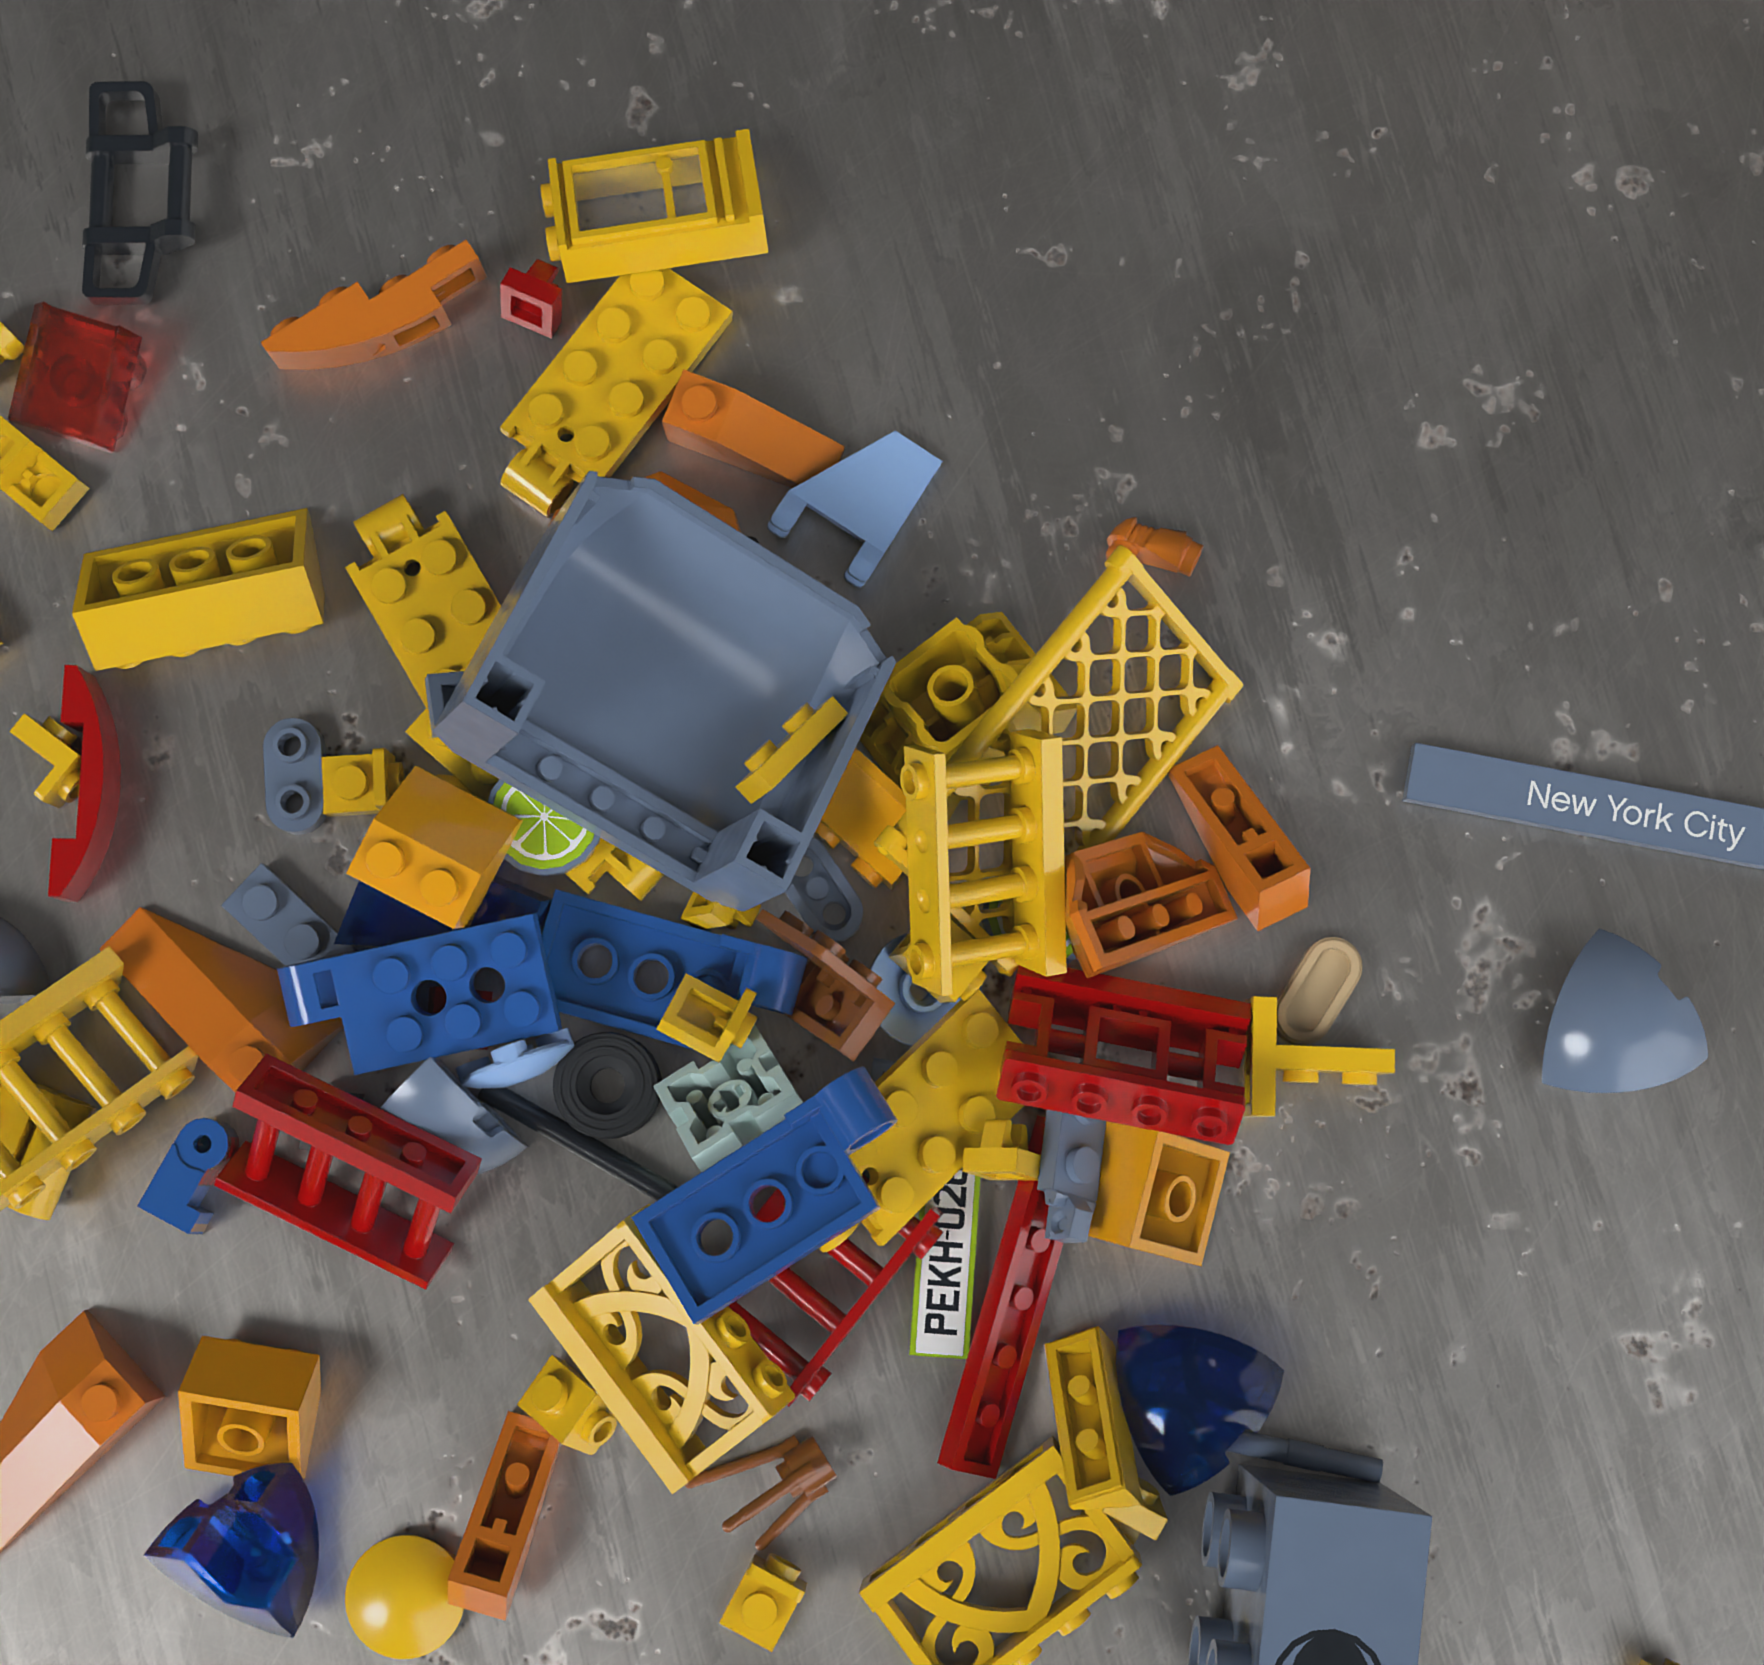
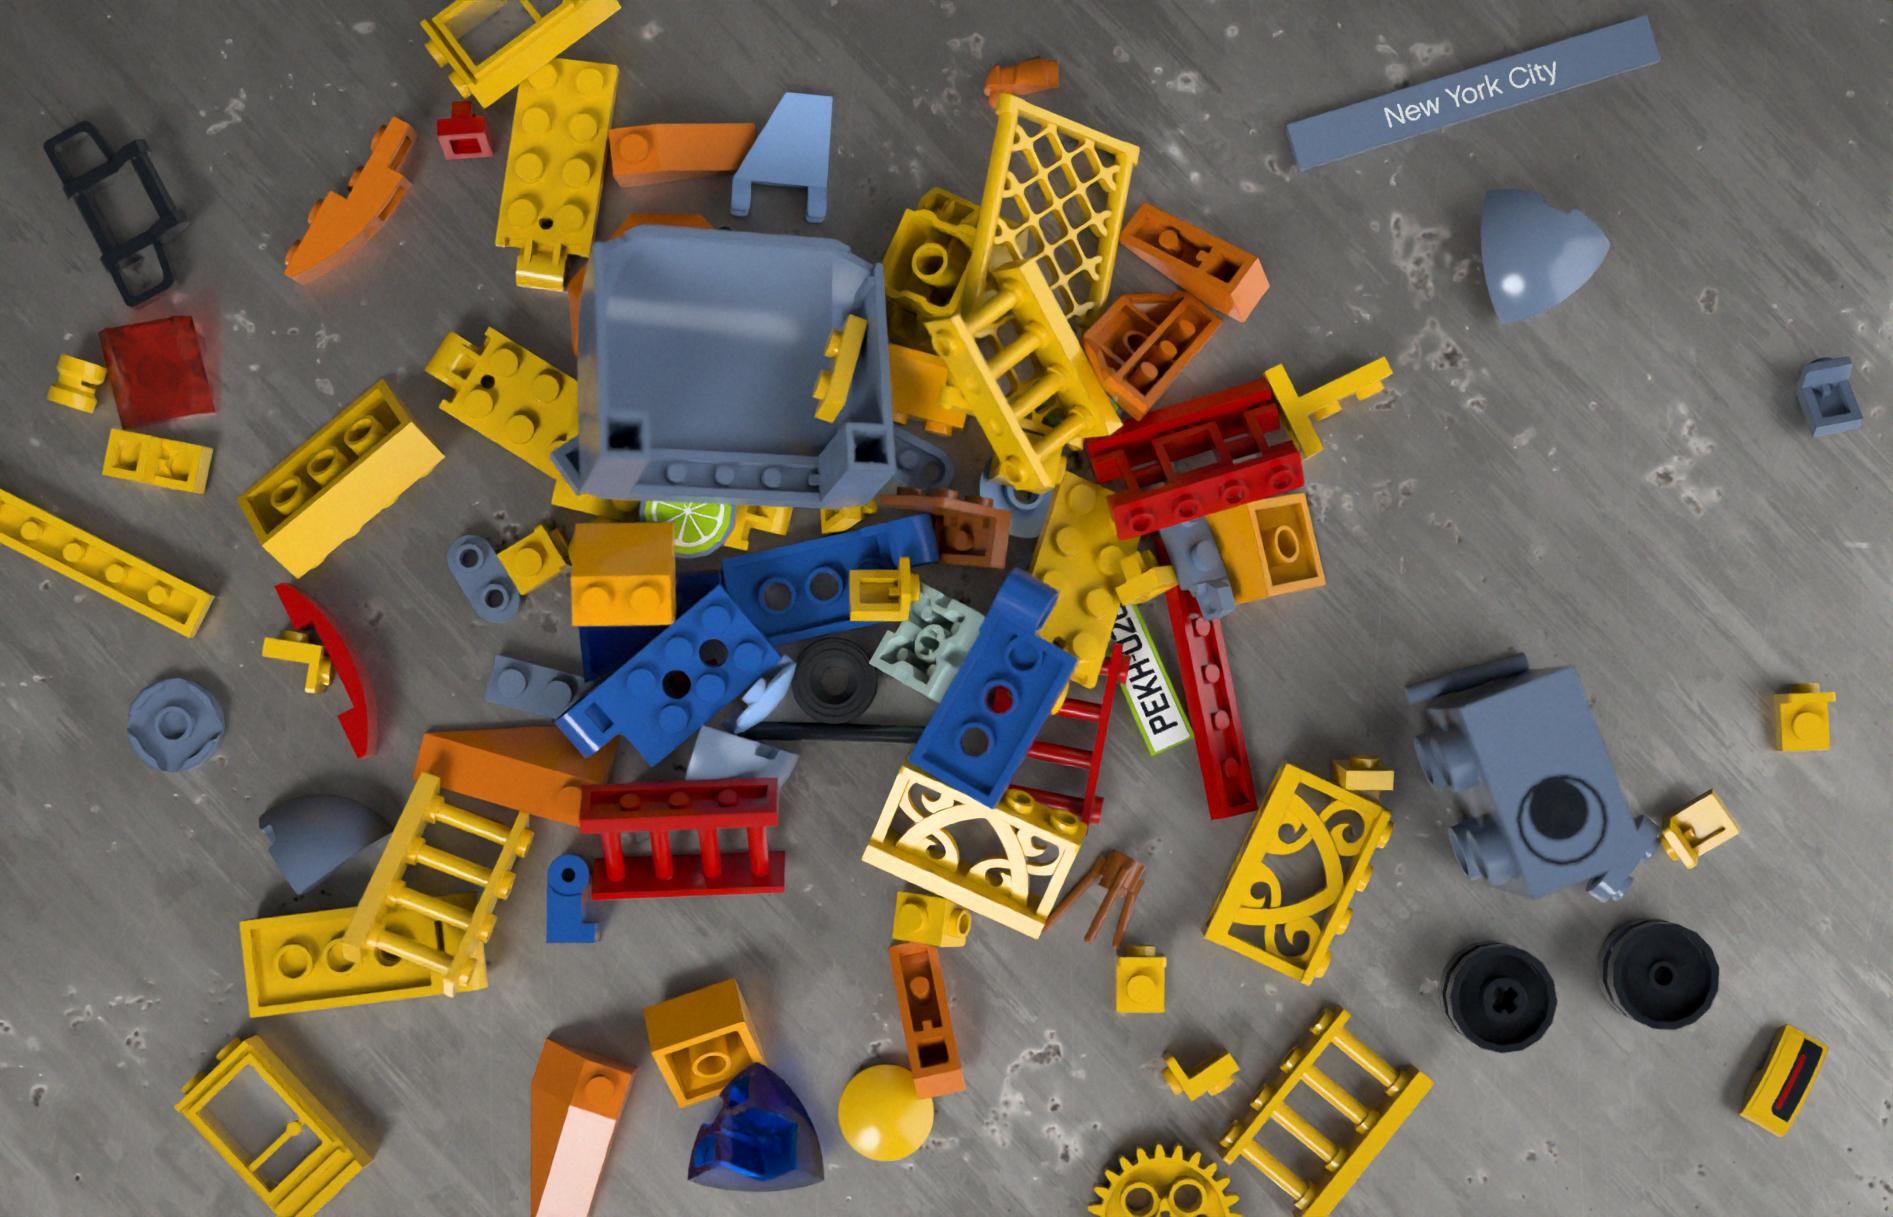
camera: 25 degrees left, 5 degrees up
yellow slope [1044,1326,1142,1510] -> none
clear blue brick [1116,1325,1284,1496] -> none
tan tile [1277,937,1362,1045] -> none

